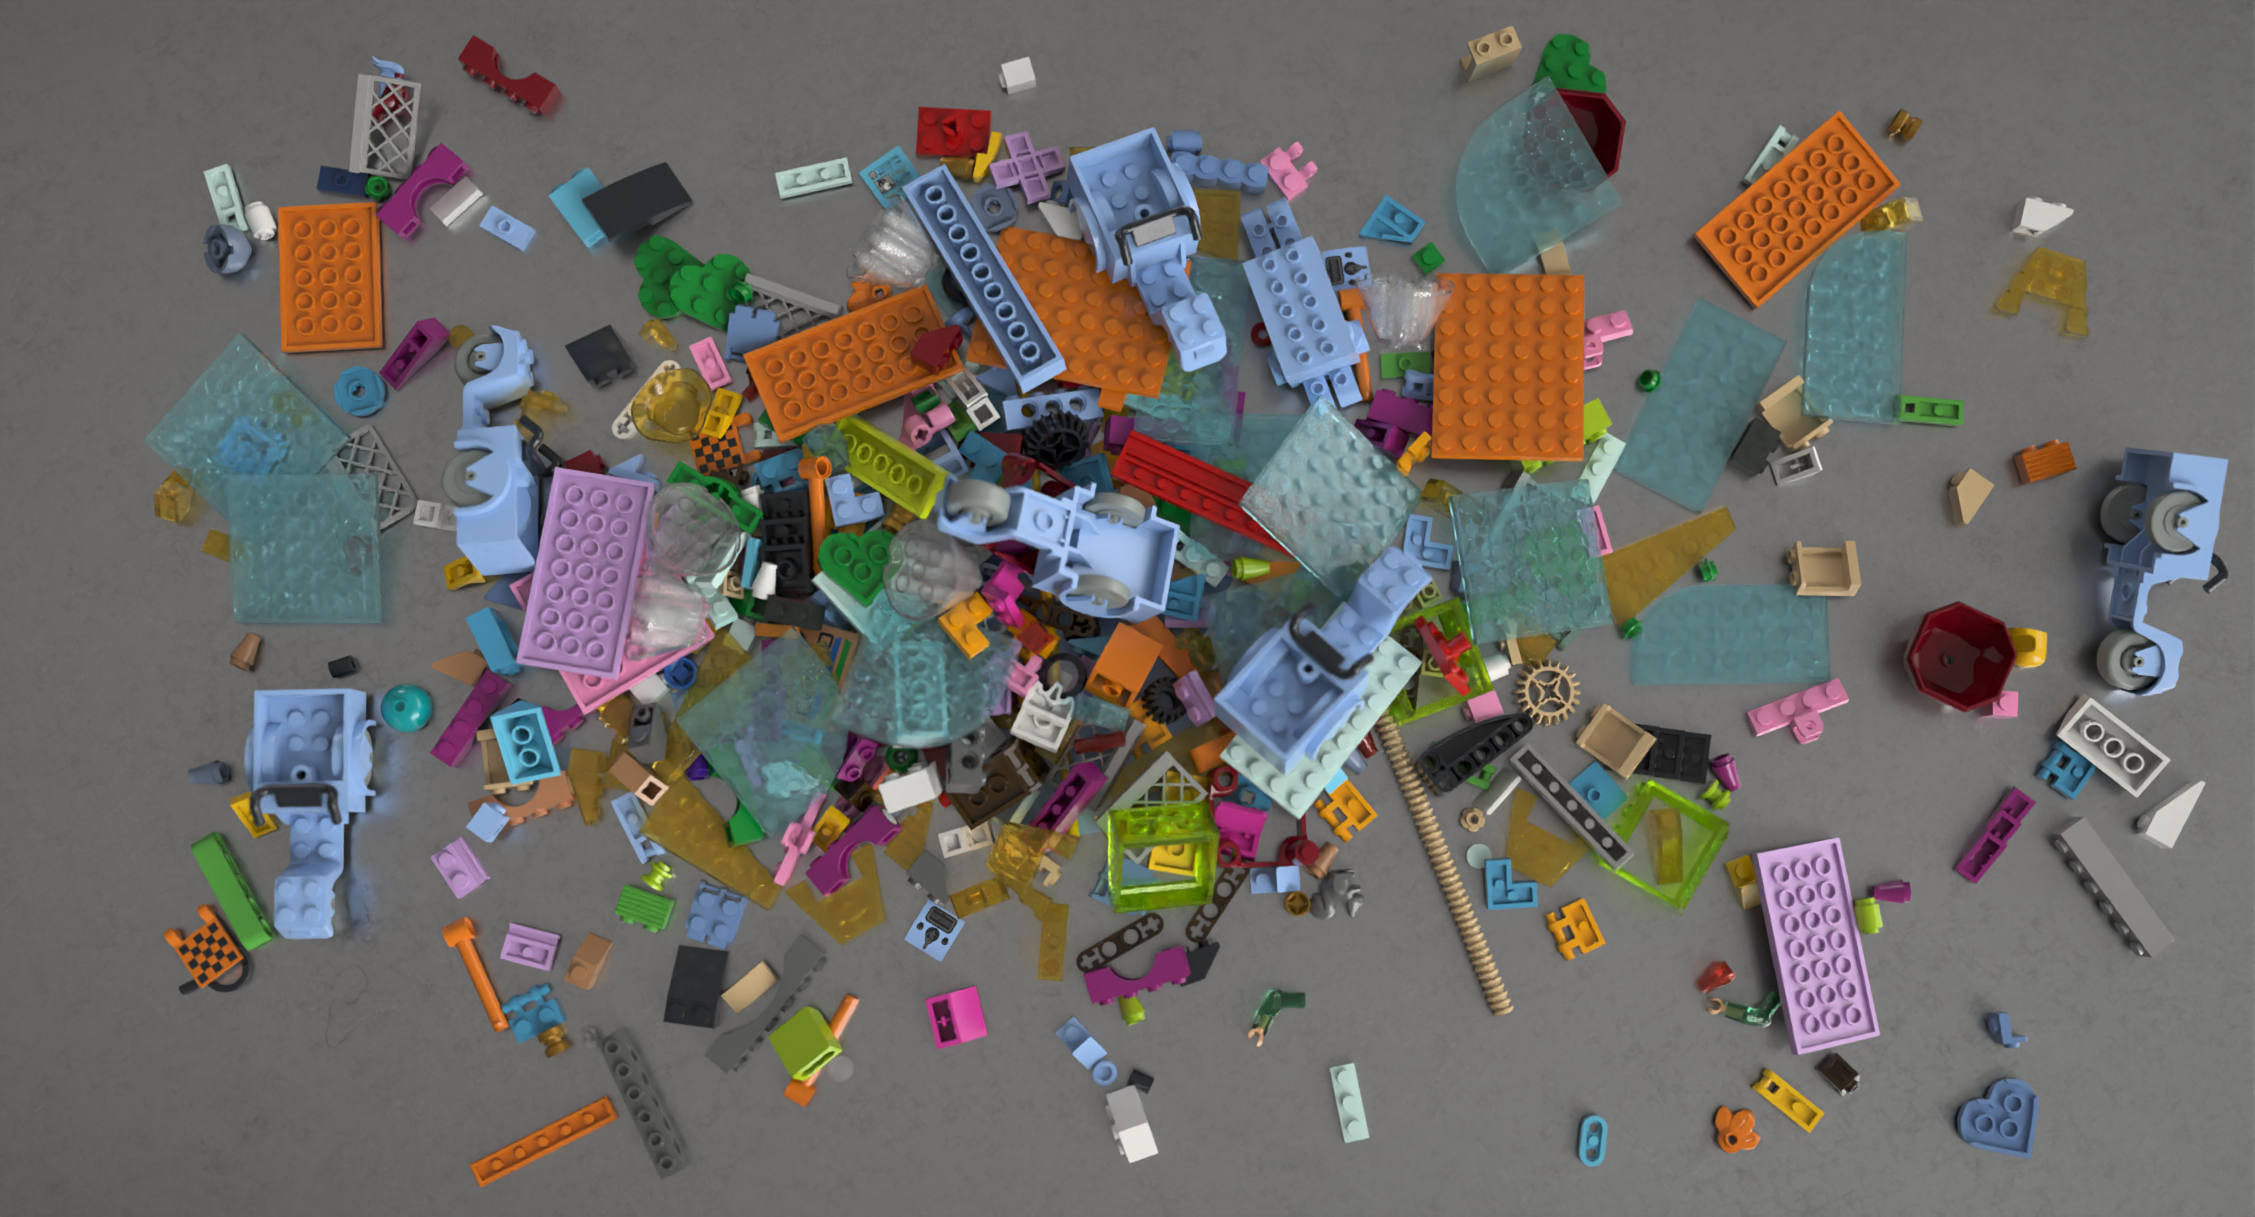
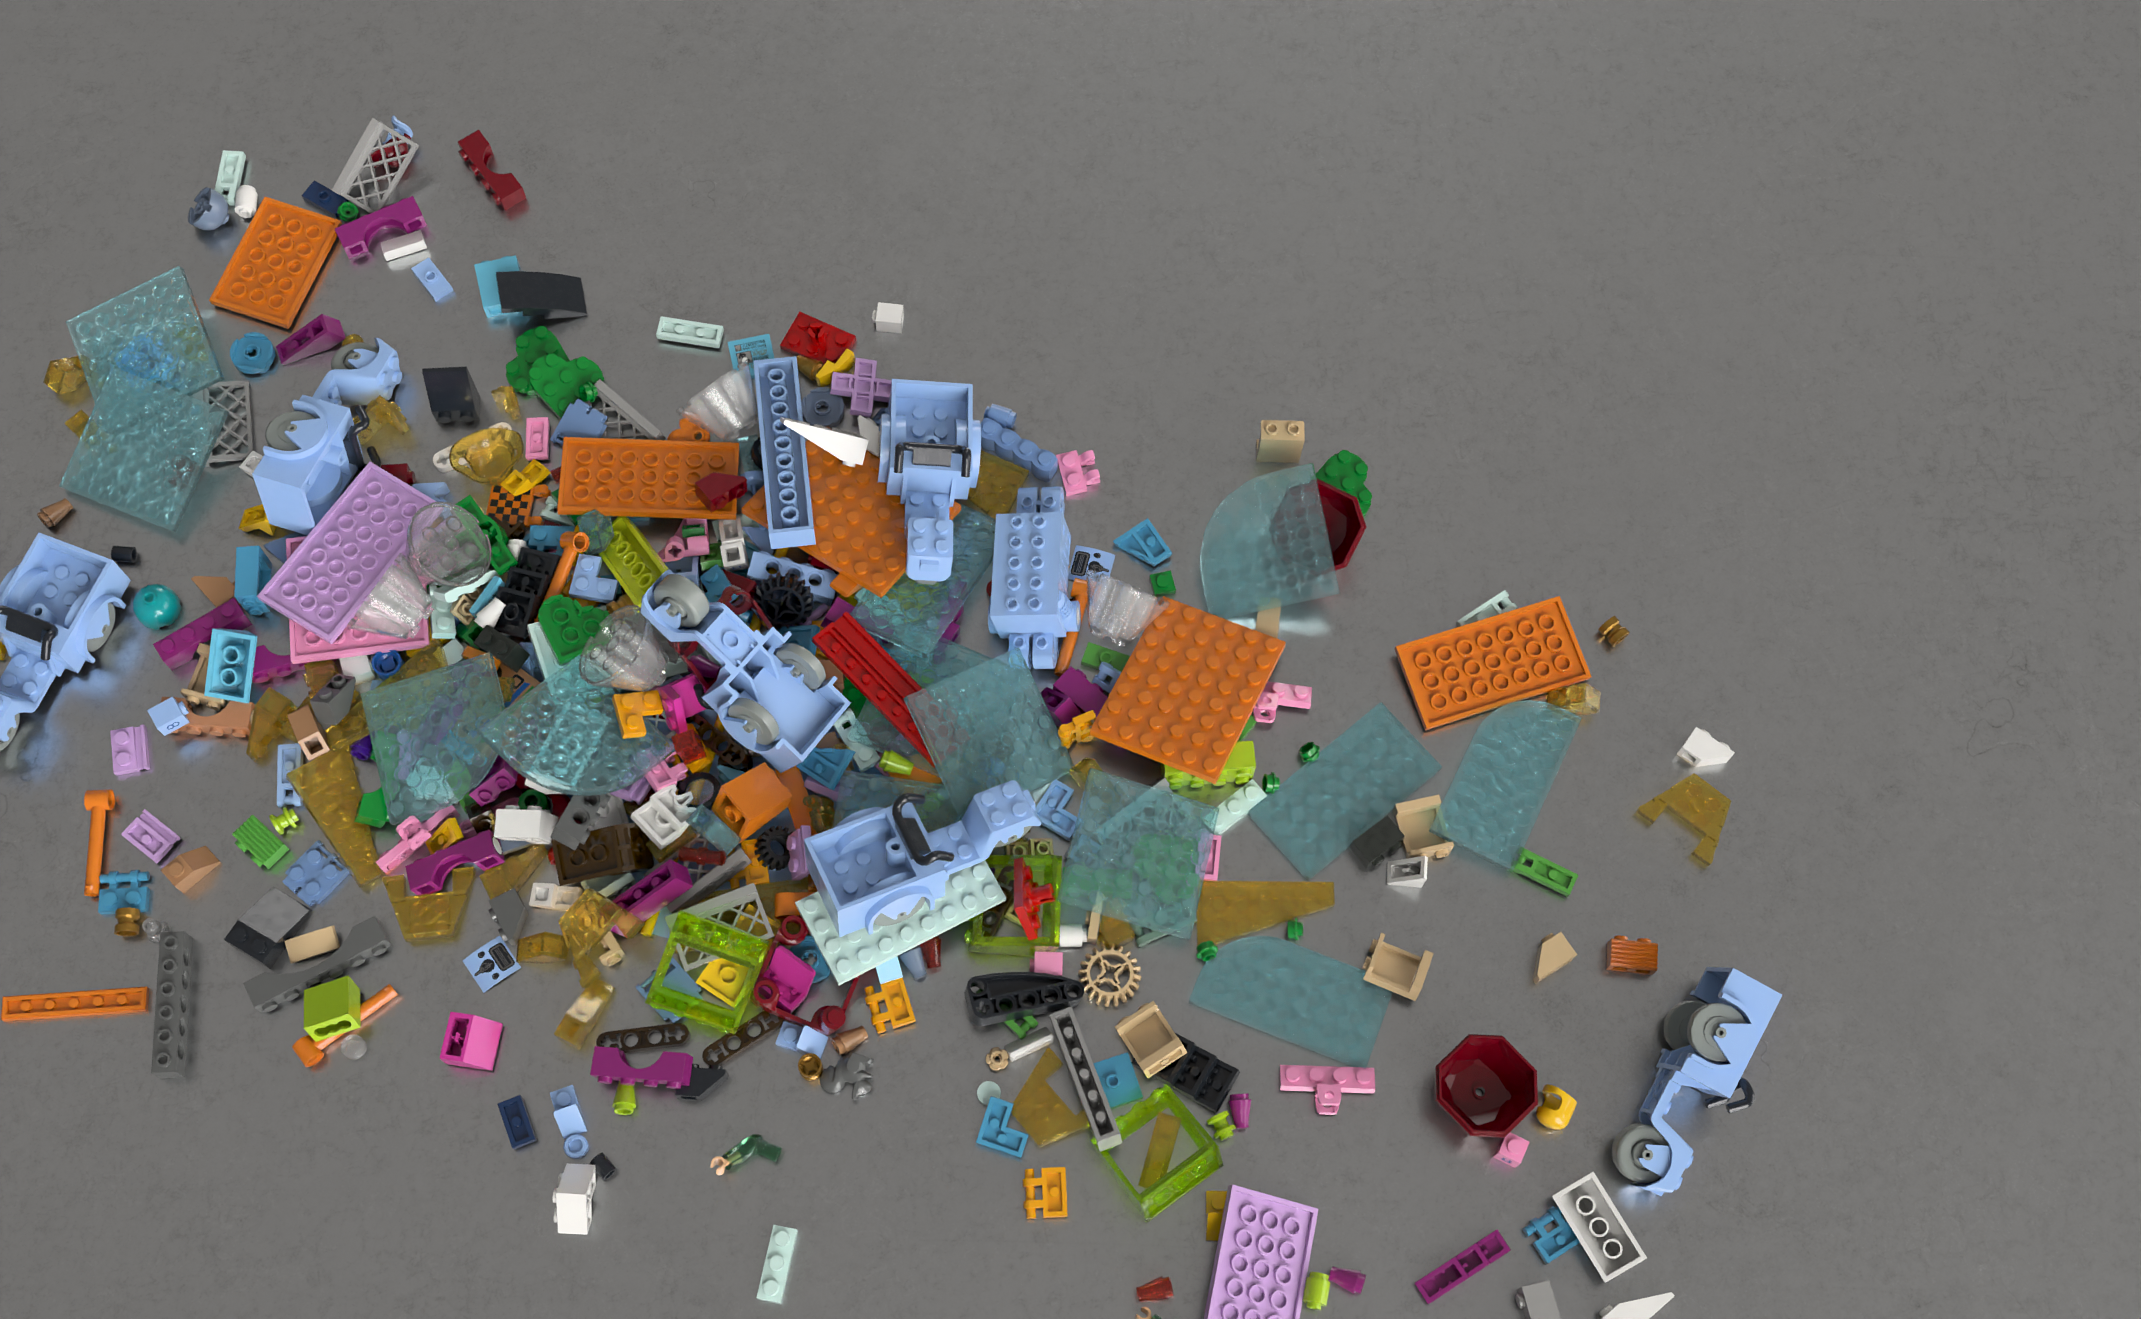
camera: 25 degrees right, 15 degrees down
tan piece [1374,707,1514,1017] -> none
none -> dark blue plate [497,1095,537,1150]
none -> white wedge [780,417,869,467]
none -> green plate [1262,772,1280,794]

